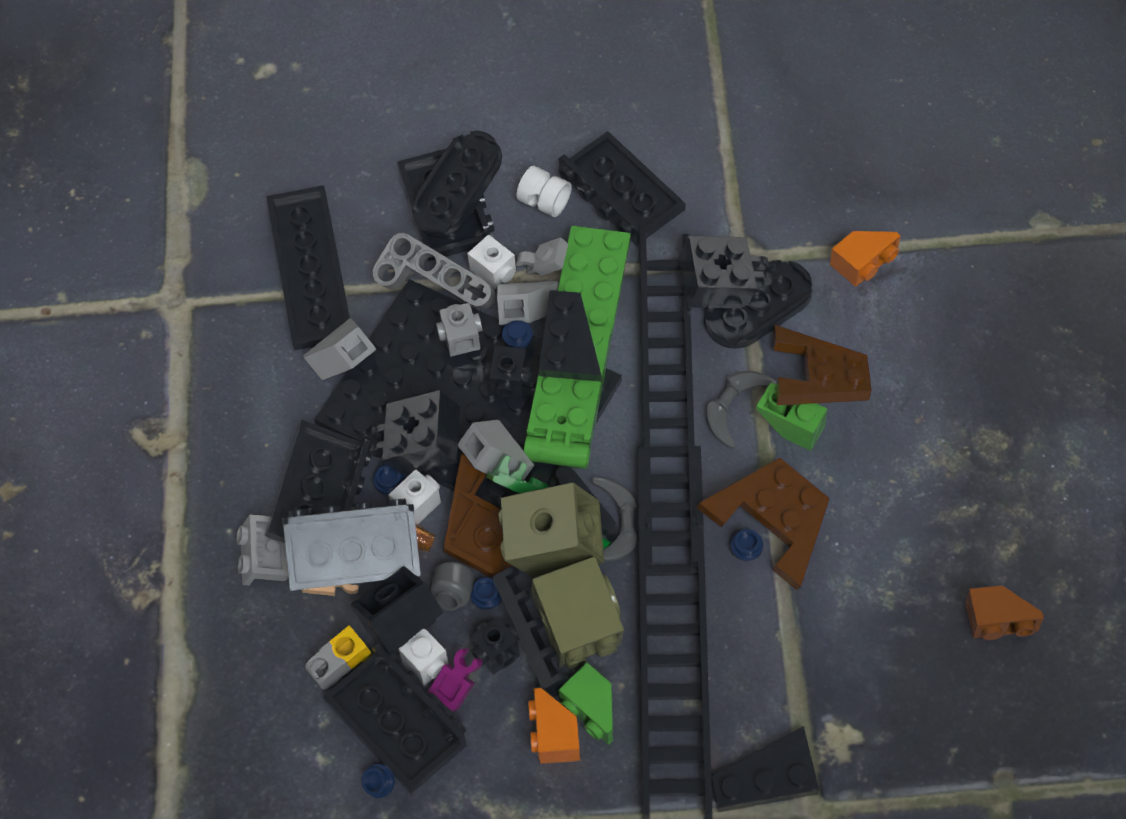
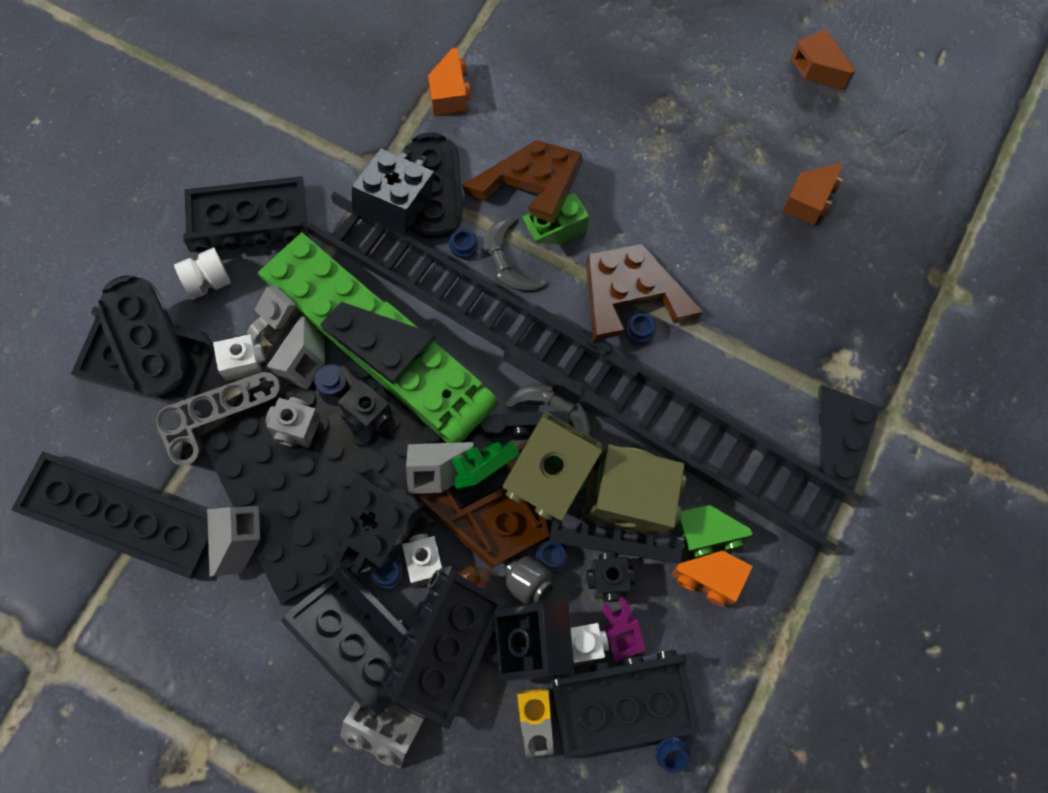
camera: 65 degrees left, 10 degrees up
none -> dark blue plate [449,229,478,258]

